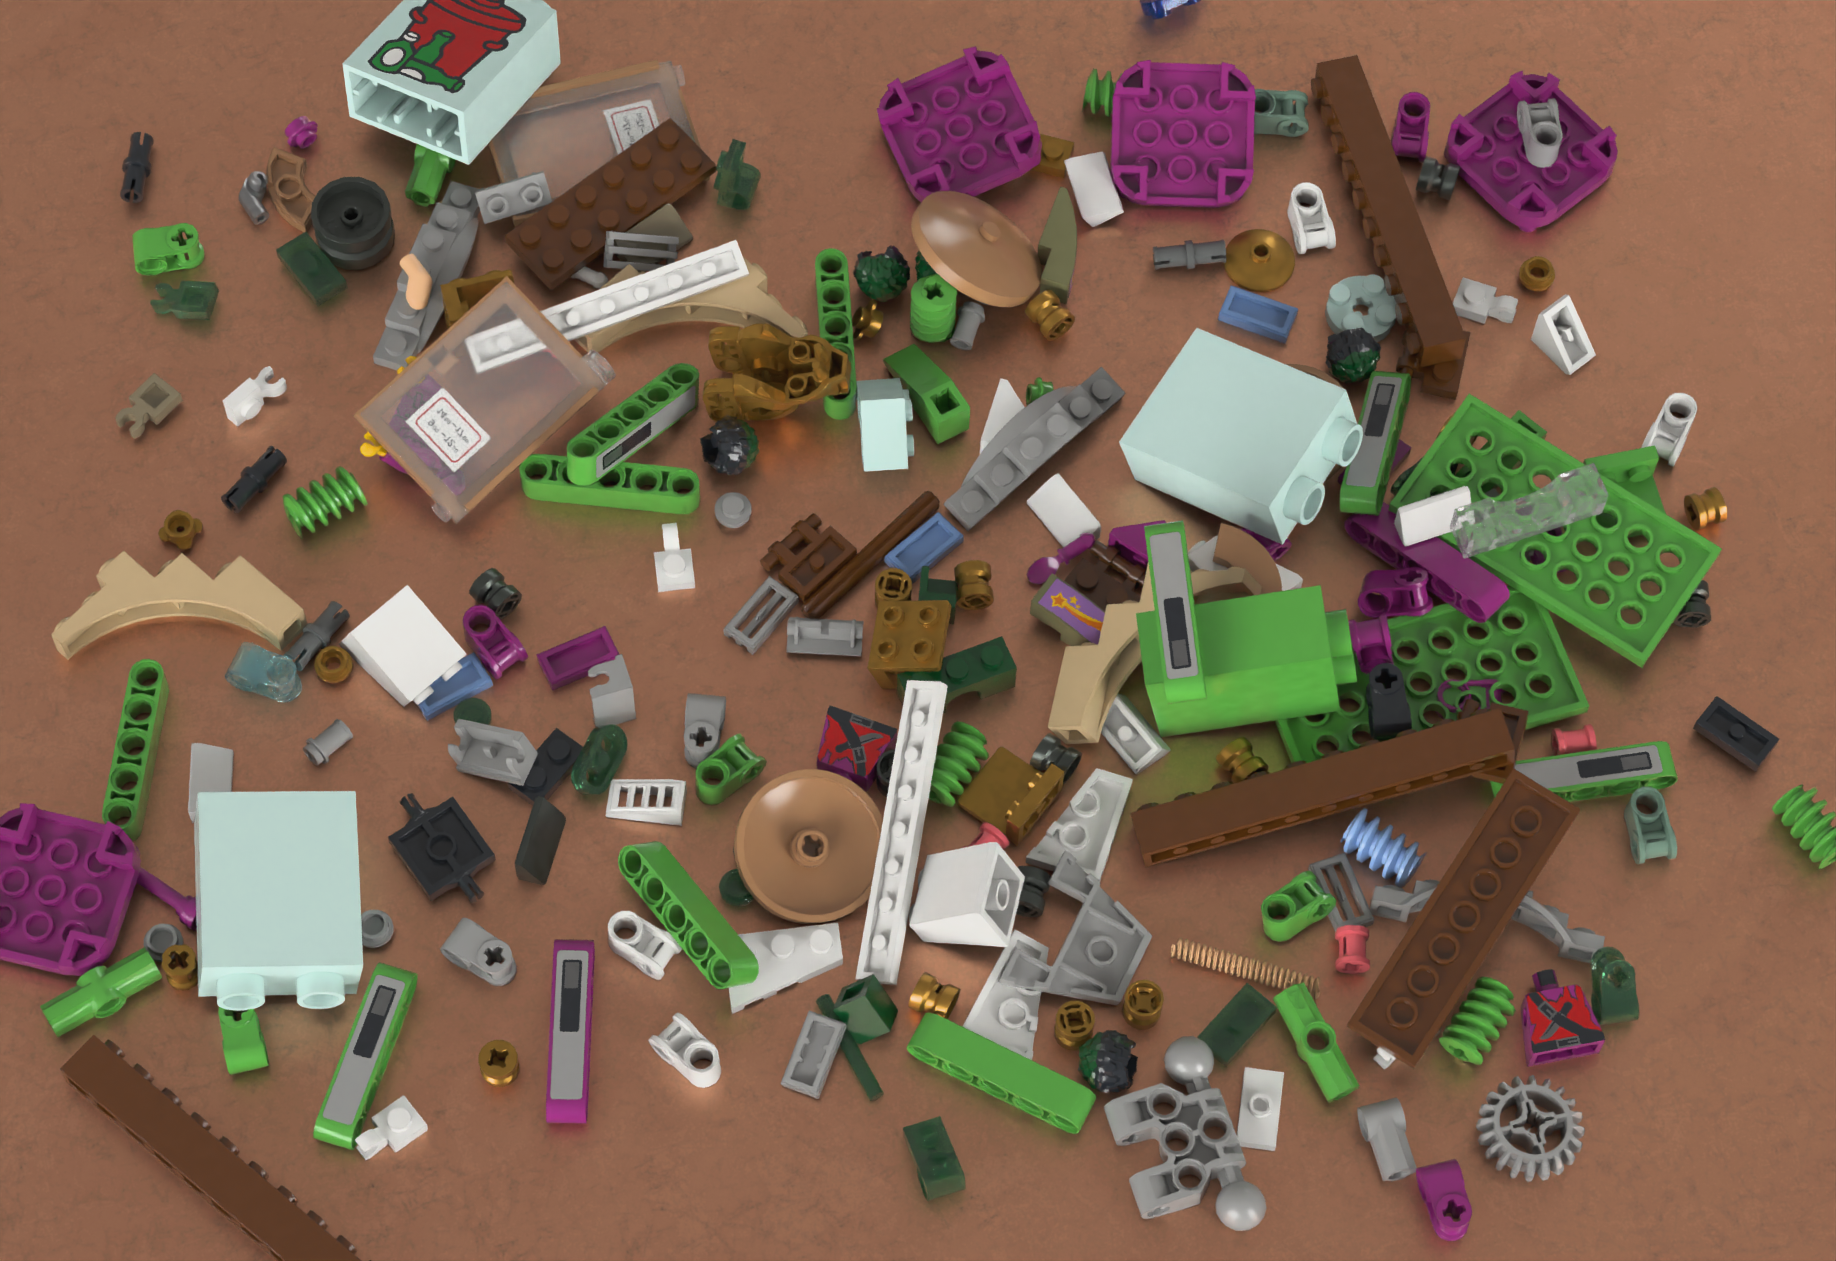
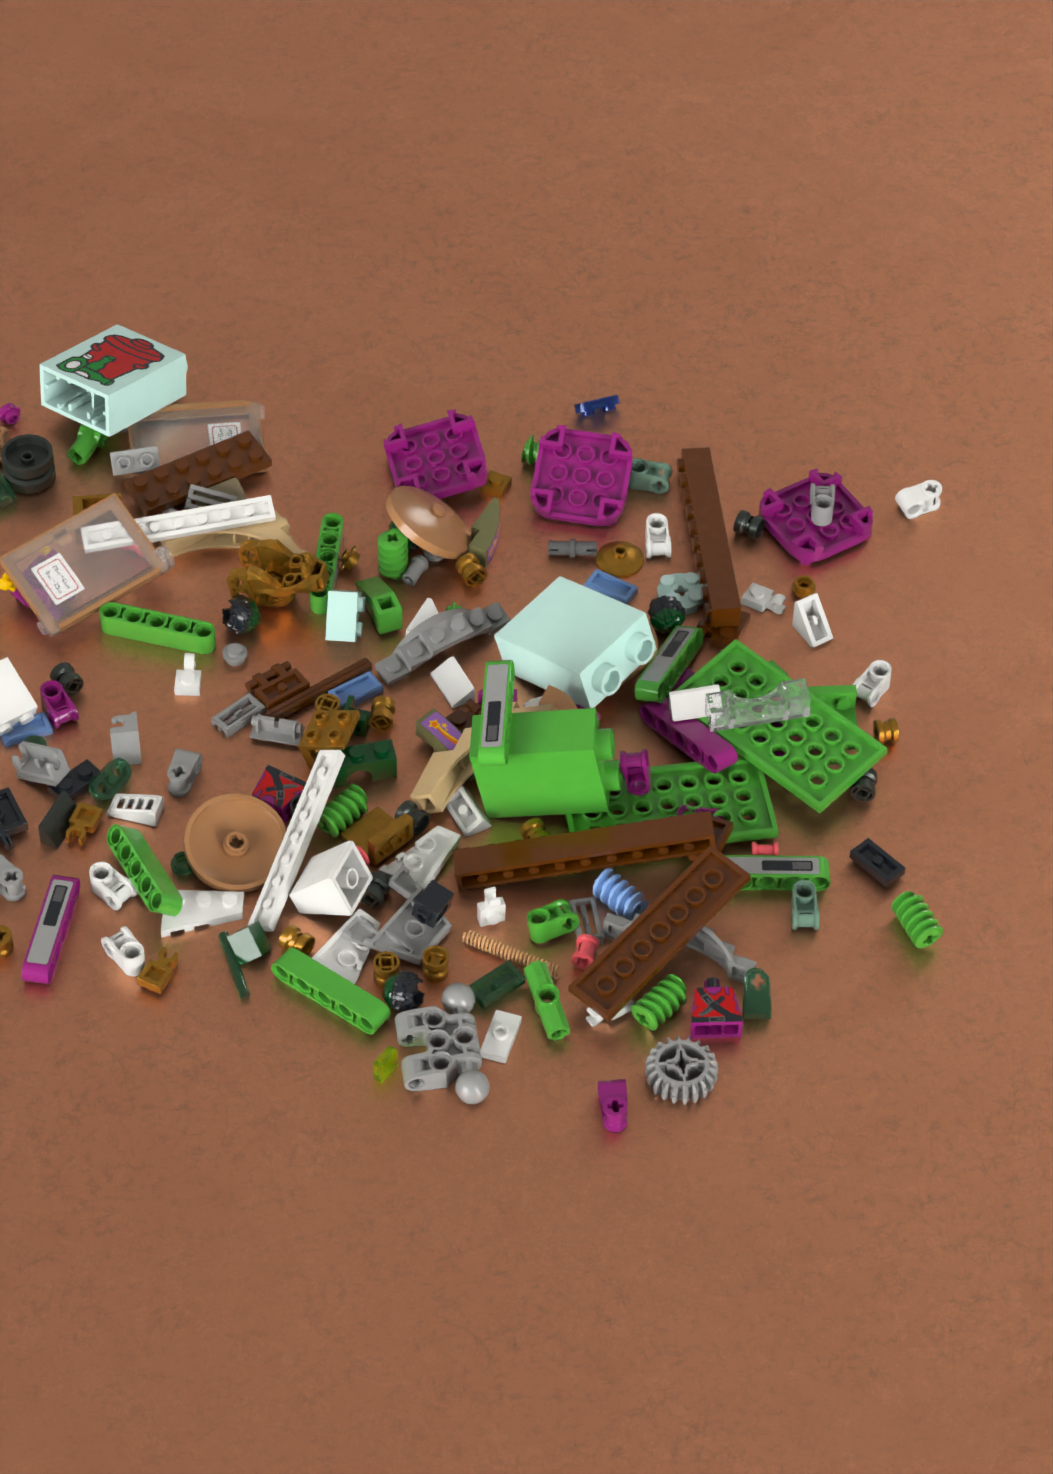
camera: 10 degrees right, 15 degrees down
light grey piece [373,181,481,370] -> none
light nougat arm [400,254,433,310] -> none
magenta tile [536,626,620,691] -> none
bright green beam [567,363,699,486] -> none
bright green piece [695,734,767,805] -> none
clear green plate [714,139,761,210] -> none
light grey plate [780,1010,847,1099] -> none
dark green piece [853,245,910,302] -> none
clear green plate [903,1116,966,1201] -> none
magenta piece [1026,532,1095,584] -> none
white slope [1064,151,1124,227] -> none
light grey piece [1357,1098,1417,1182] -> none
magenta piece [1358,567,1433,618] -> none
black piece [1366,663,1412,740] -> none
magenta piece [1391,92,1430,163] -> none
none -> pearl gold plate [66,802,104,846]
none -> pearl gold plate [137,947,179,994]
none -> clear neon green tile [373,1045,398,1084]
none -> black brick [411,879,454,928]
none -> white plate [477,887,506,927]
none -> white piece [895,480,942,519]

